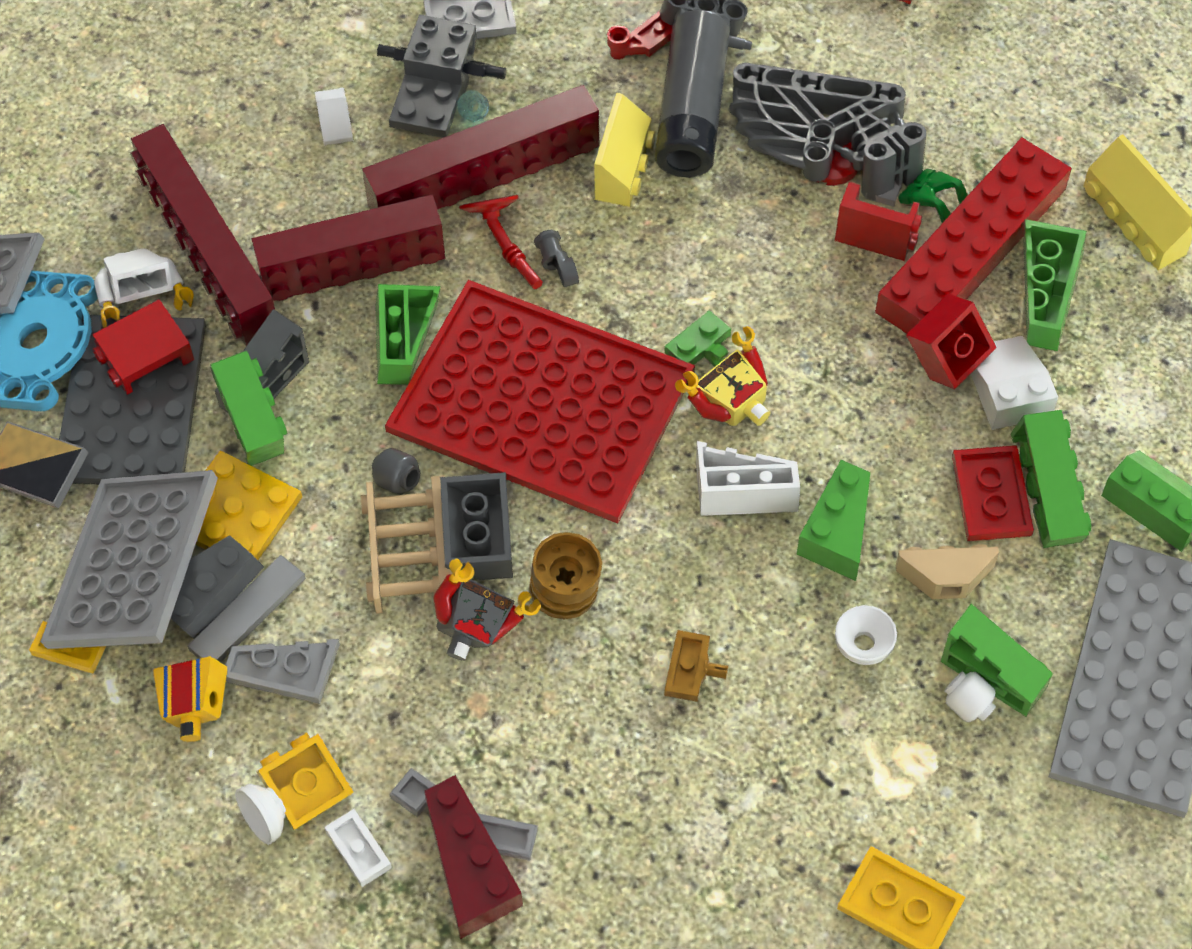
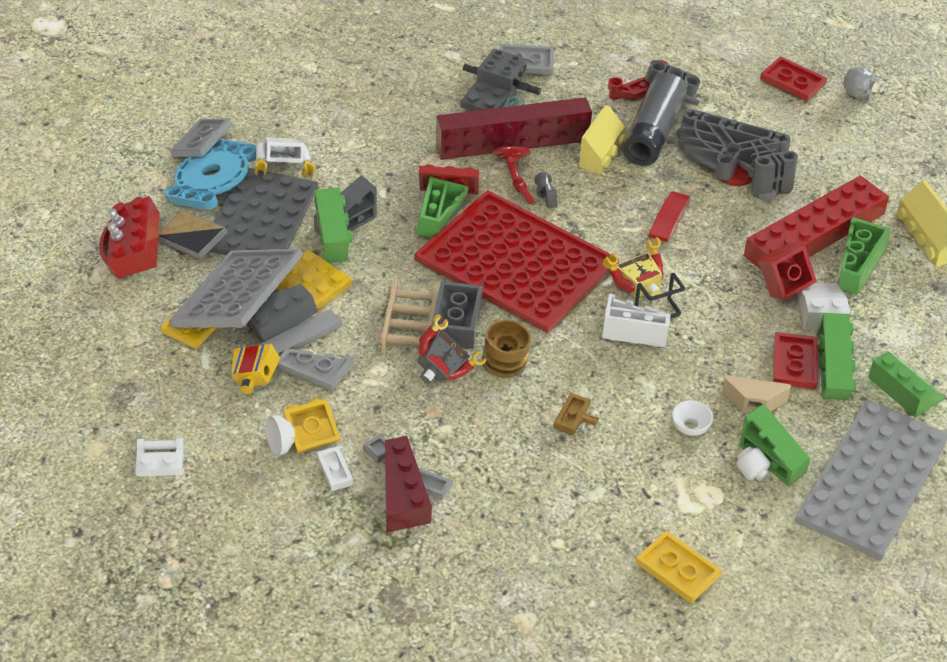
camera: 10 degrees right, 15 degrees down
red panel [92,299,194,395] -> none
dark red brick [130,124,275,346] -> none
dark red brick [251,195,446,301] -> none
white slope [315,88,353,146] -> none
dark grey head [372,448,421,495] -> none
bright green plate [664,310,731,367] -> none
bright green wedge [797,460,871,581] -> none
red panel [835,182,923,261] -> none
green piece [898,169,968,223] -> none
none -> white plate [135,438,184,476]
none -> red plate [419,164,479,195]
none -> black piece [634,273,685,319]
none -> red slope [648,191,691,242]

